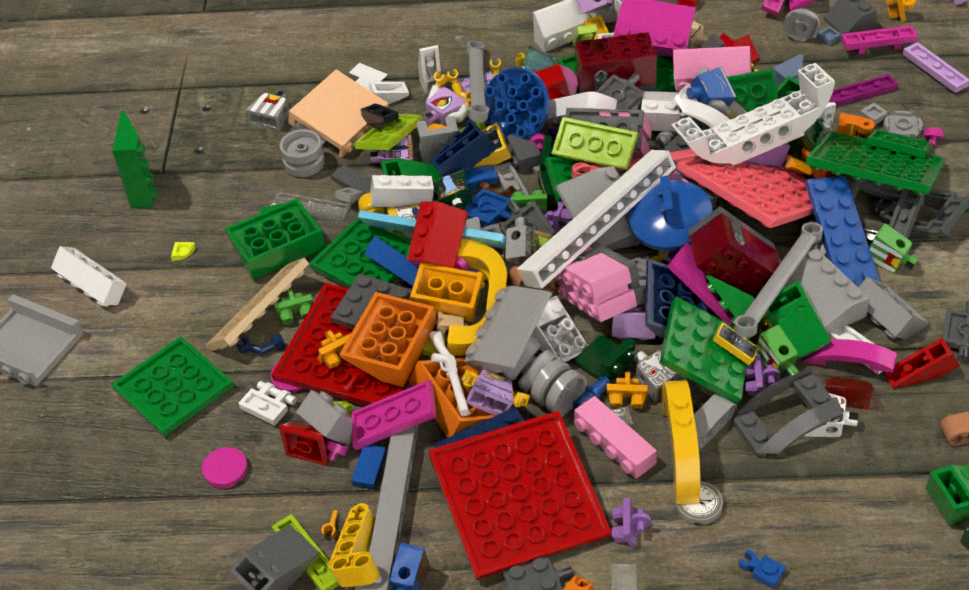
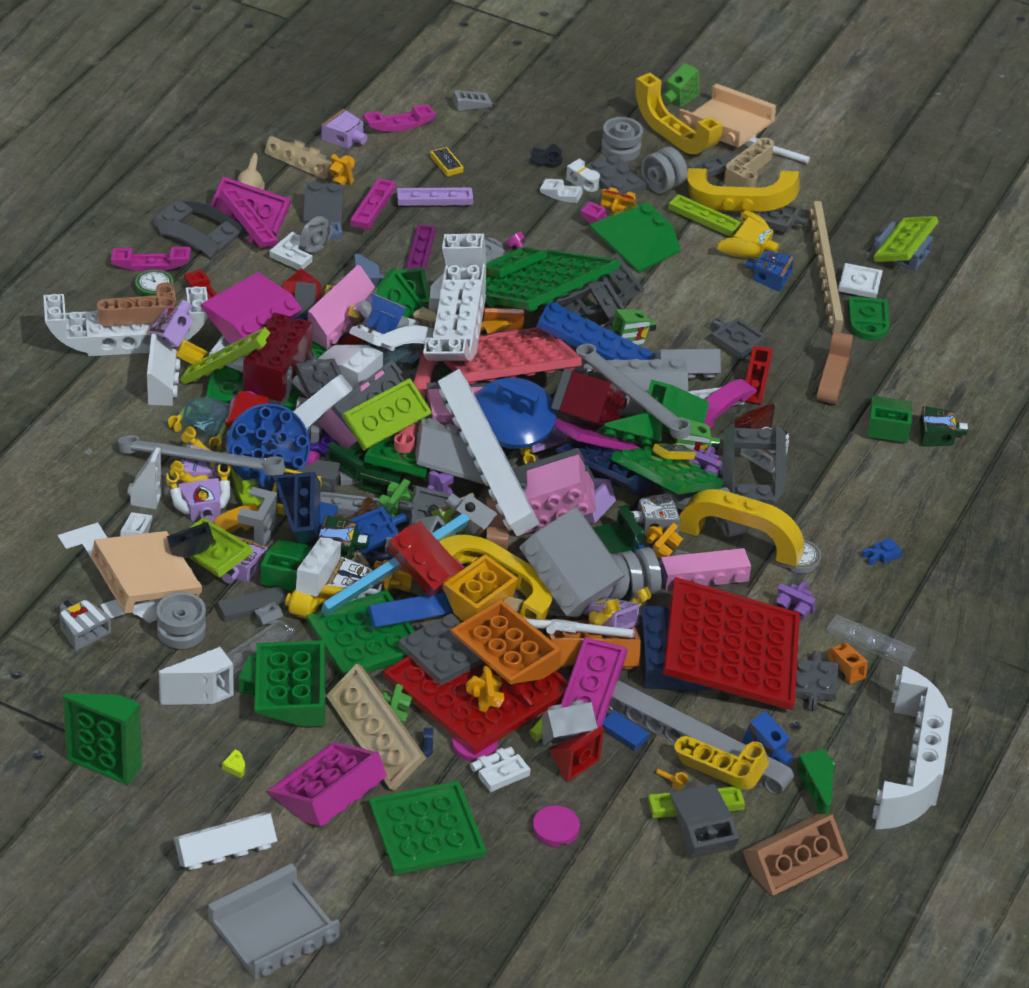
camera: 70 degrees left, 5 degrees down
none -> white slope [159,647,233,705]
none -> dark pink slope [267,742,387,826]
none -> white plate [270,232,313,270]

